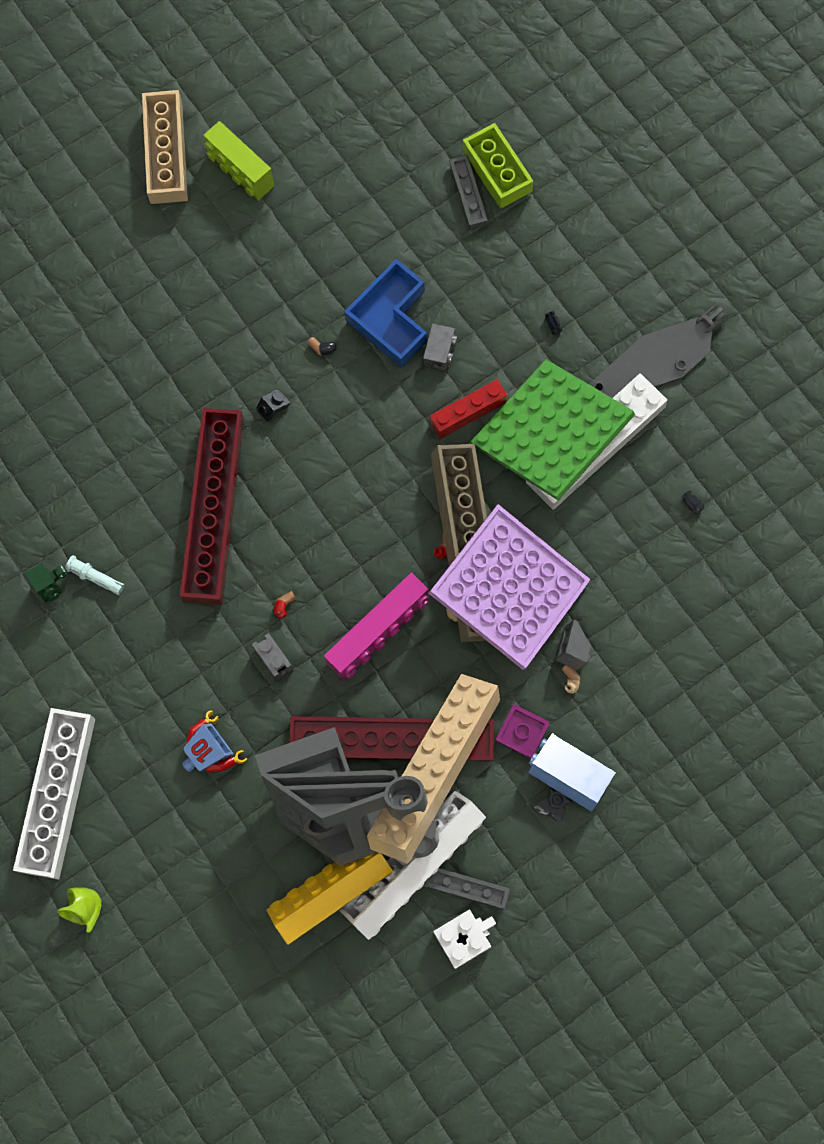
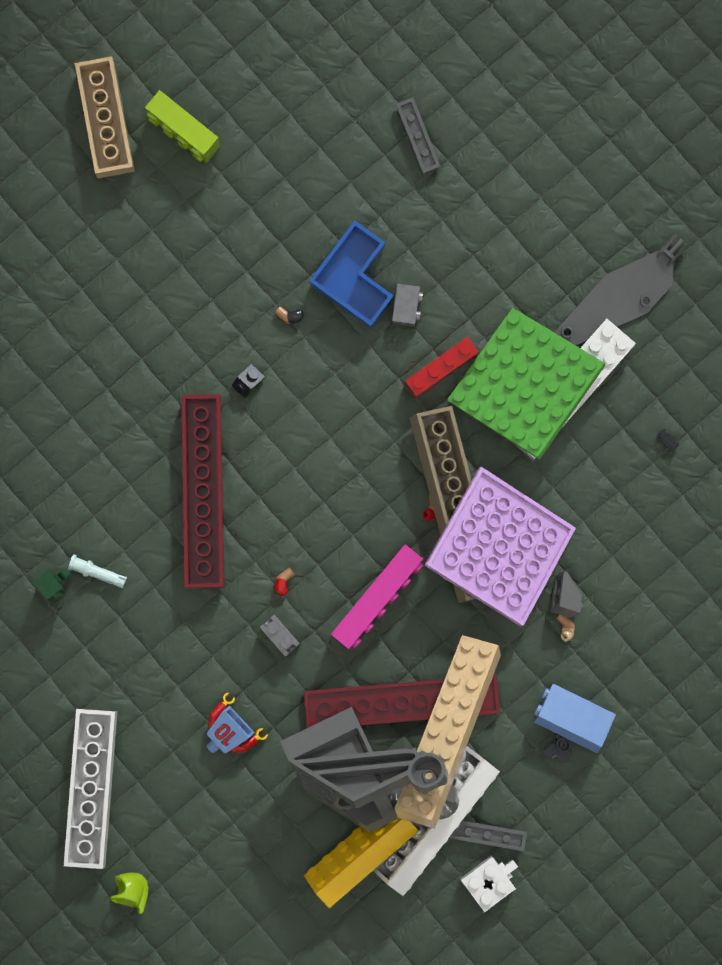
camera: 10 degrees left, 10 degrees up
lime brick [462,123,533,209] -> none
magenta plate [495,704,550,759] -> none
black piece [545,311,562,335] -> none

